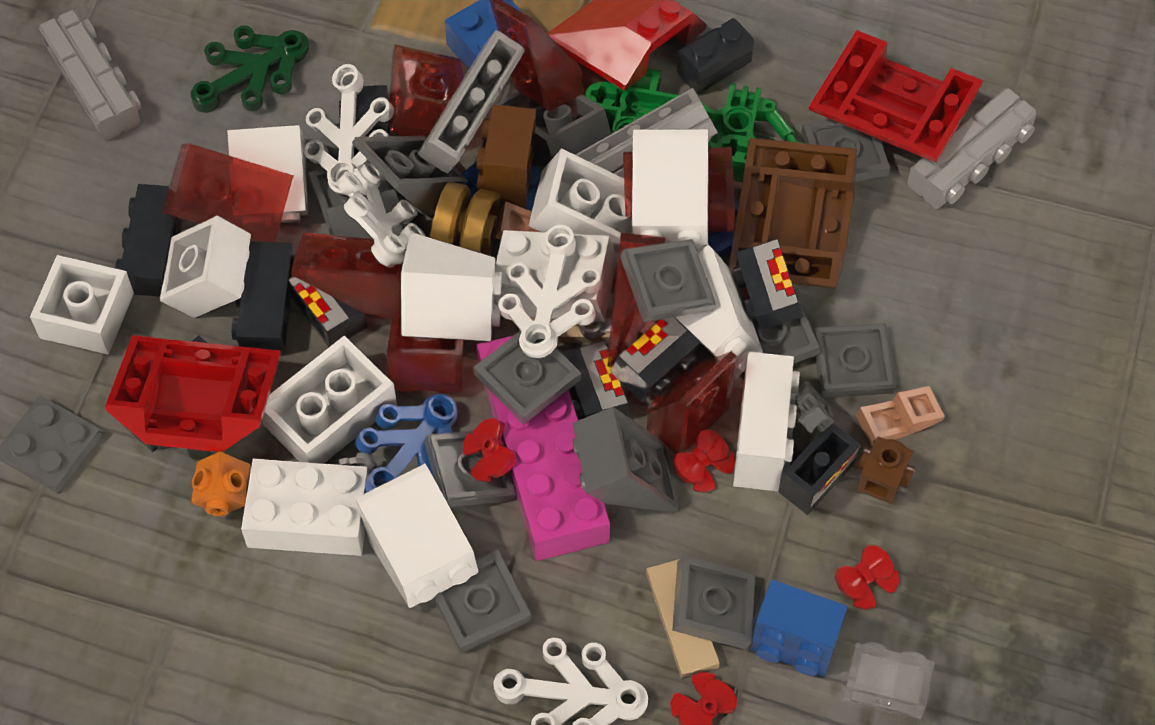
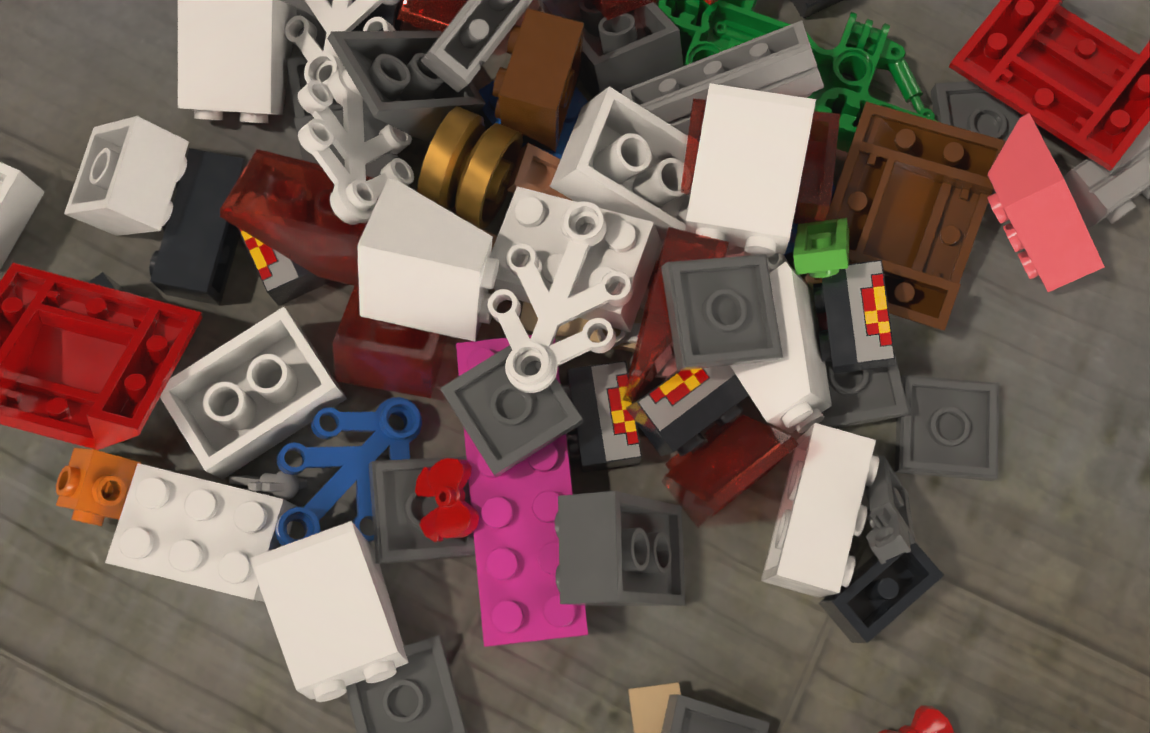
camera: 10 degrees right, 15 degrees up
black brick [115,184,186,297] -> none
clear red slope [162,143,294,242] -> none
red piece [672,429,735,493] -> none
nougat slope [856,386,945,446] -> none
reddish brown brick [857,436,915,504] -> none
none -> bright green plate [793,218,849,278]
none -> coral slope [987,113,1105,292]

